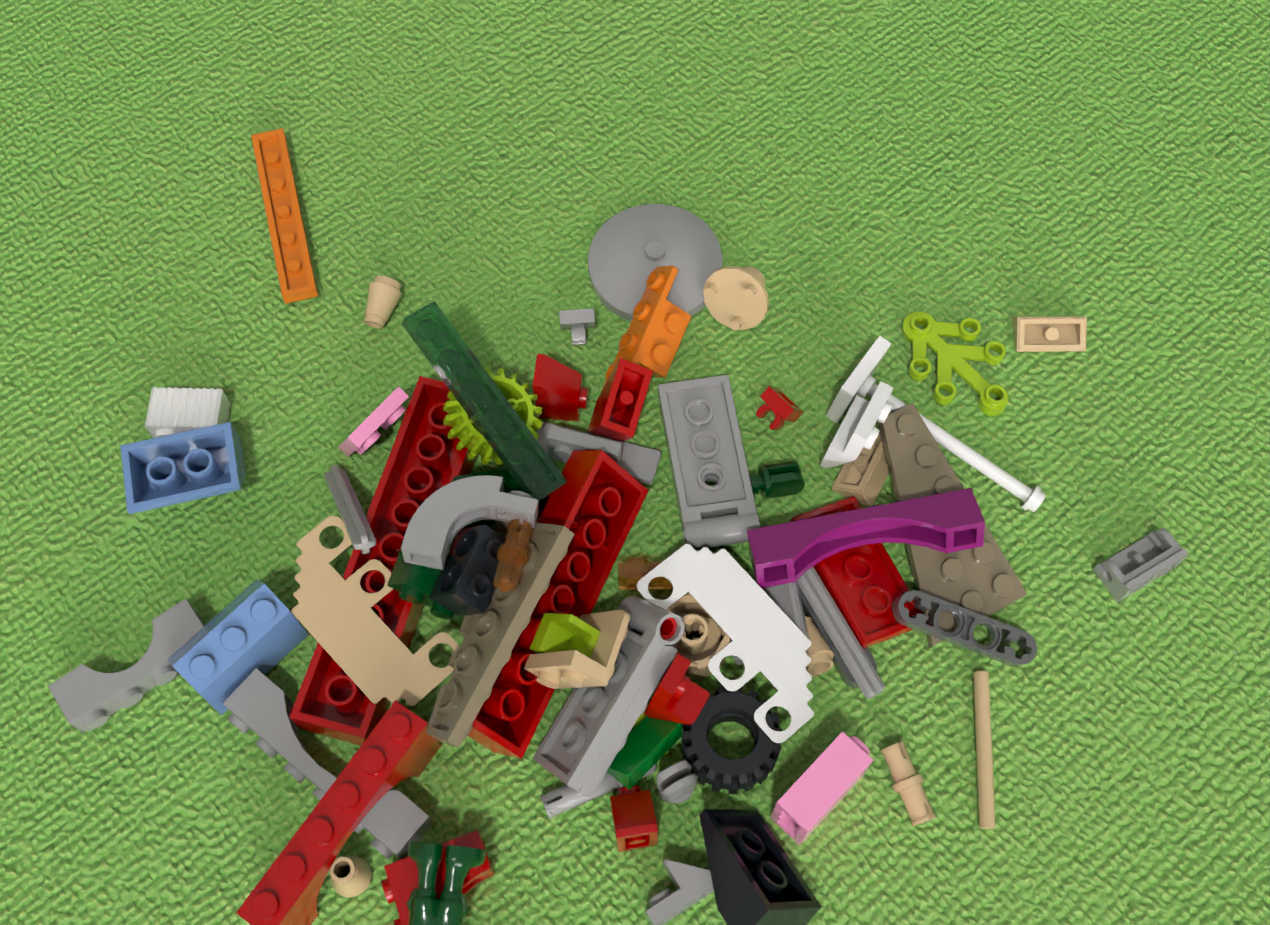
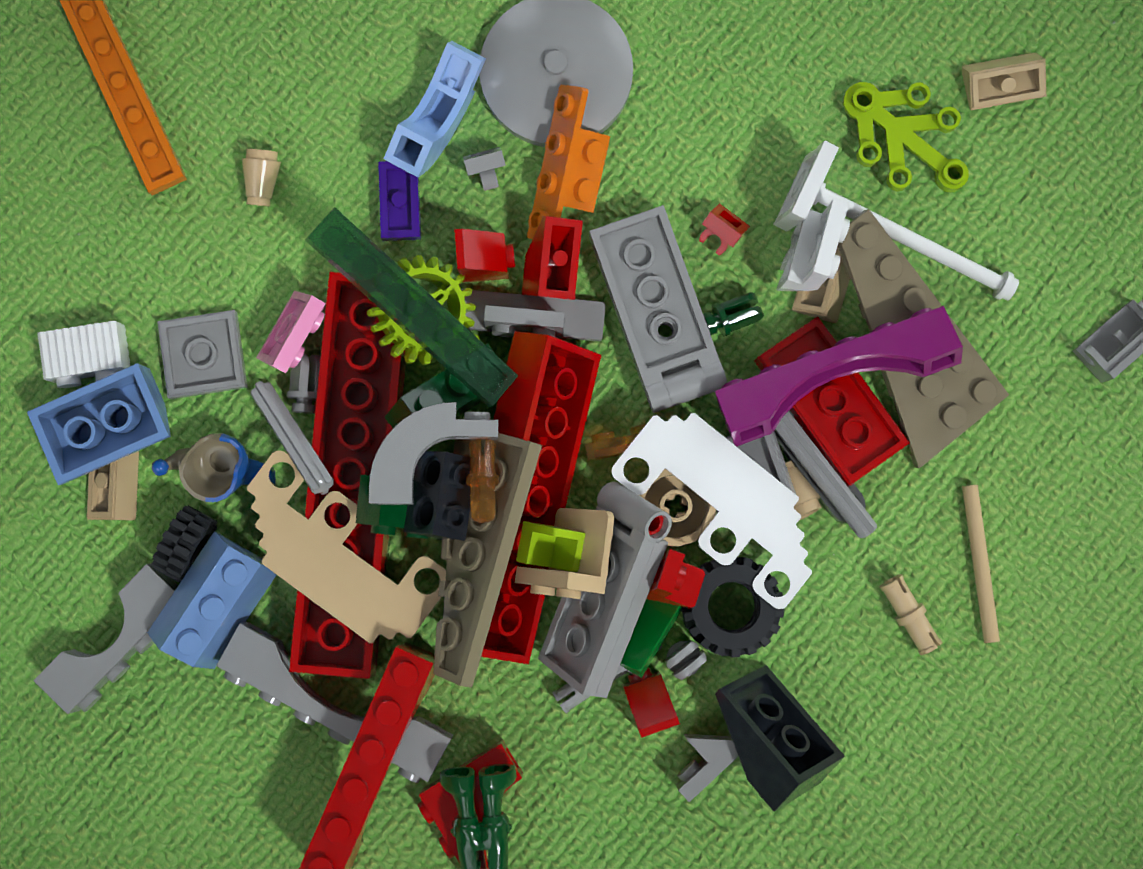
camera: 10 degrees left, 20 degrees up
tan cone [330,856,371,897] -> none
tan piece [703,266,769,330] -> none
bright pink brick [770,731,873,846] -> none
dark grey beam [892,590,1037,666] -> none
none -> tan slope [87,451,139,520]
none -> dark tan piece [151,433,277,502]
none -> black tyre [151,505,218,583]
none -> light grey tile [157,310,248,399]
none -> light grey arm [287,354,321,414]
none -> dark purple plate [378,161,421,241]
none -> light blue arch [383,41,486,177]

